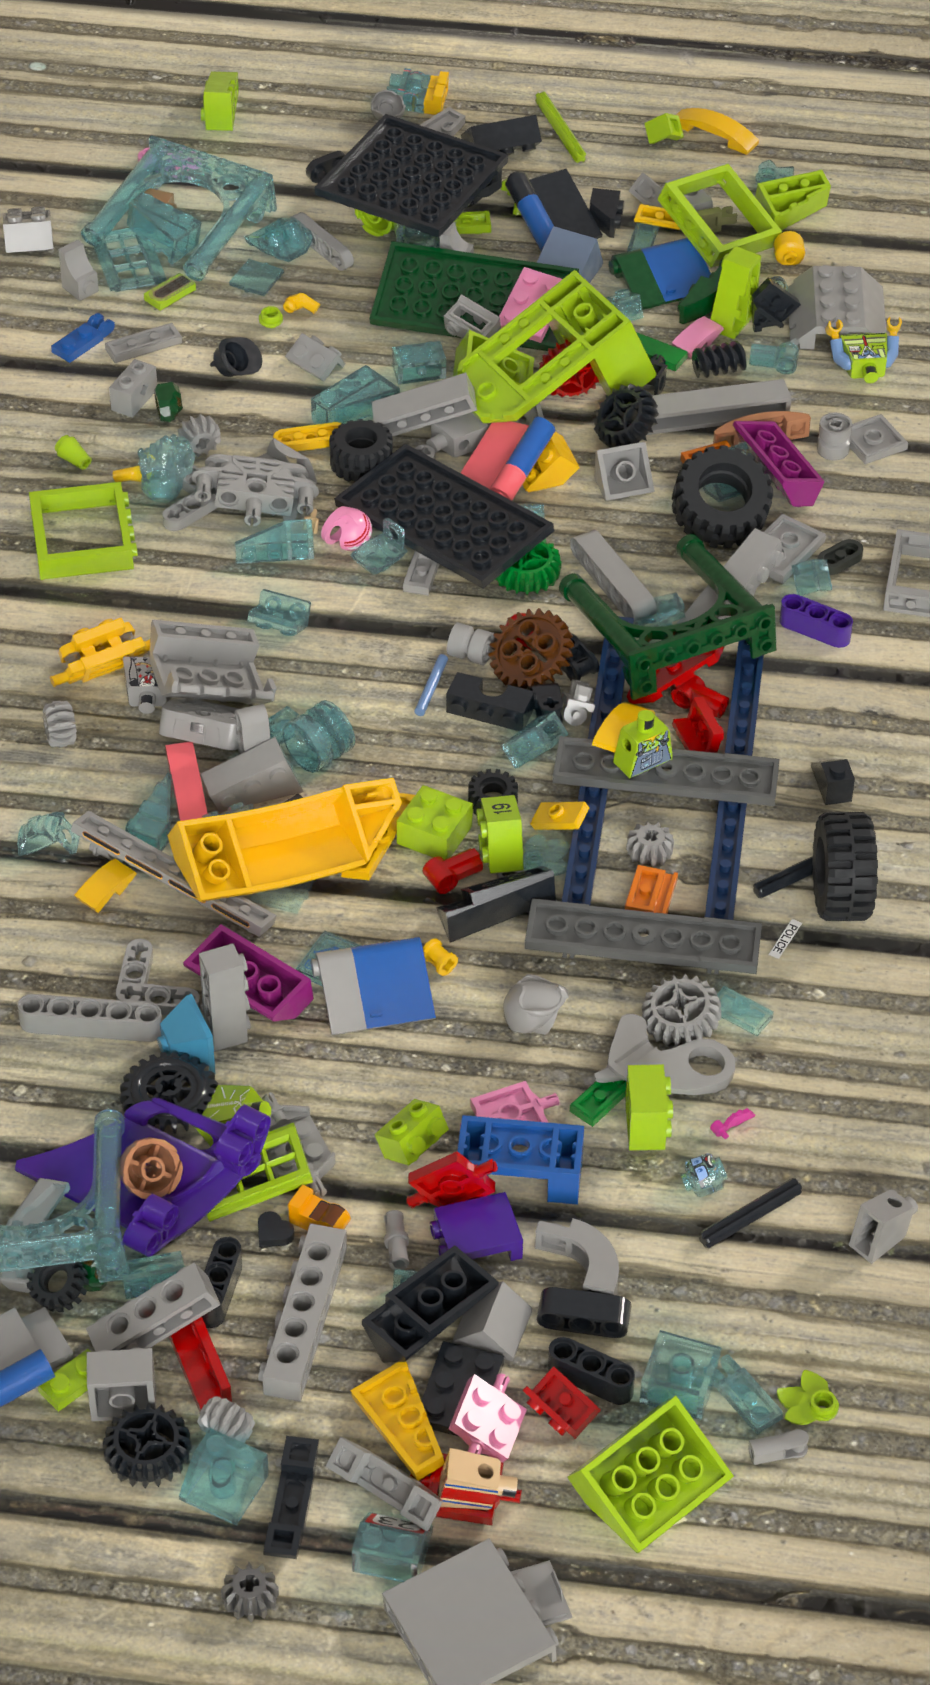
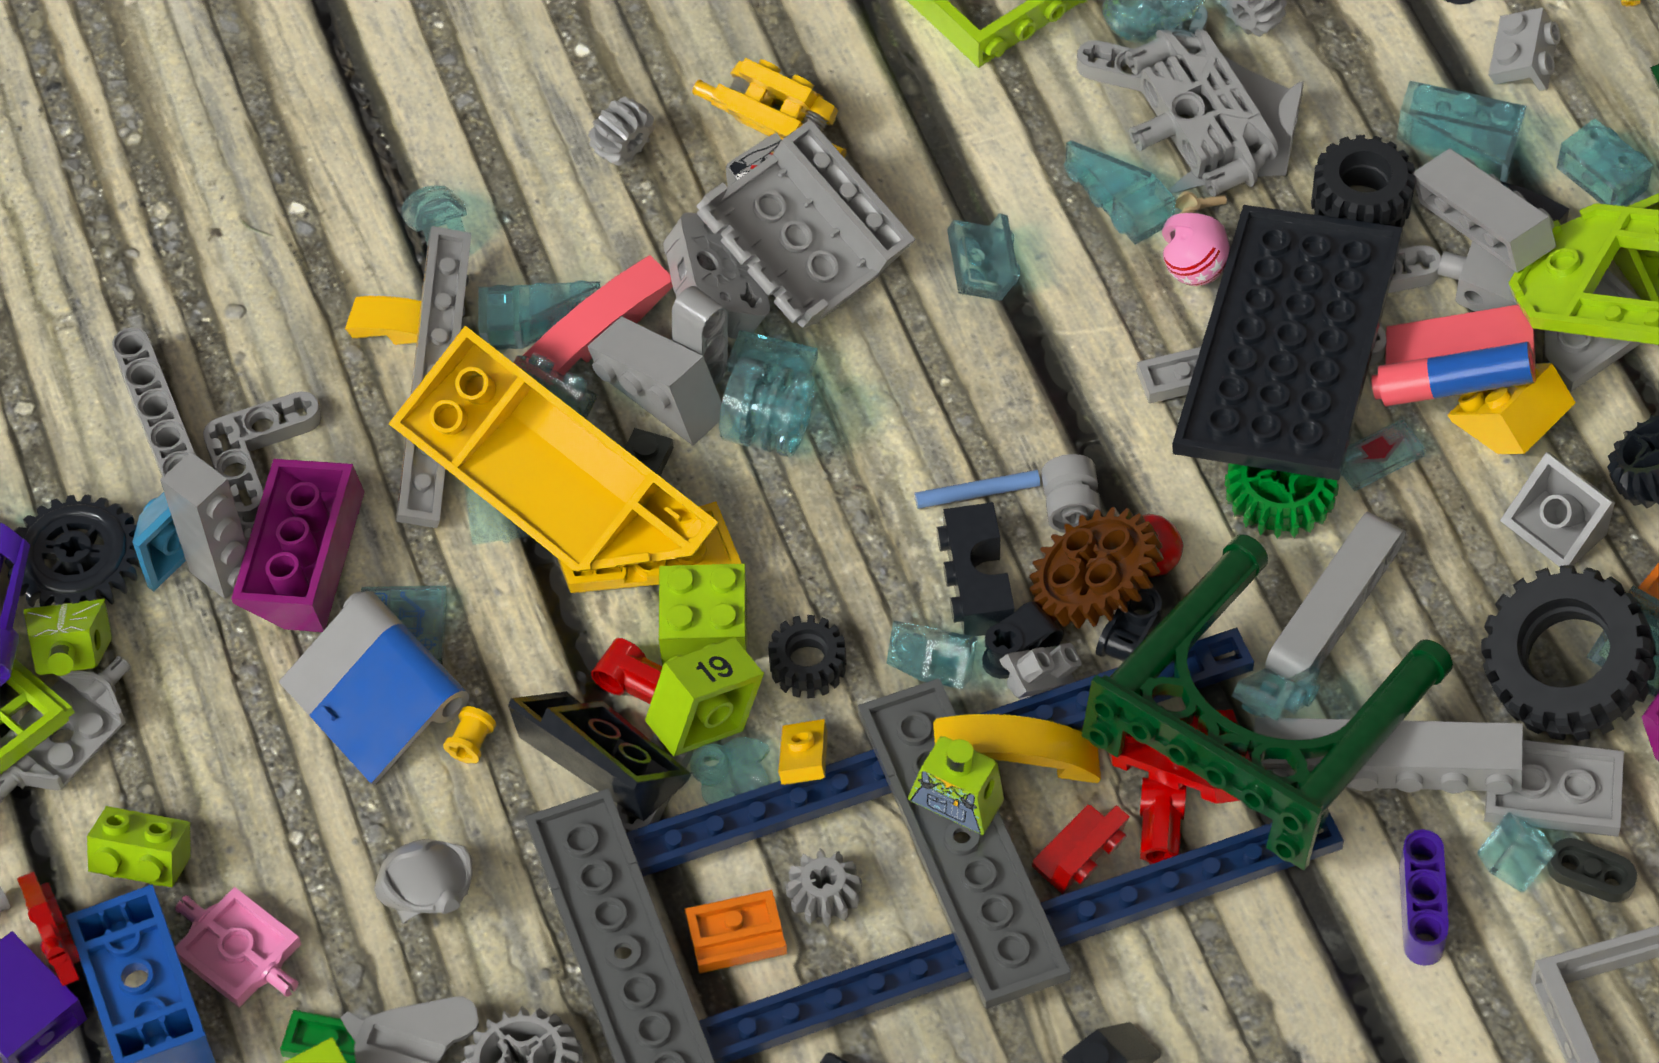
camera: 65 degrees right, 10 degrees up
yellow plate [273,422,342,451] -> none
clear light blue piece [351,518,407,575] -> none

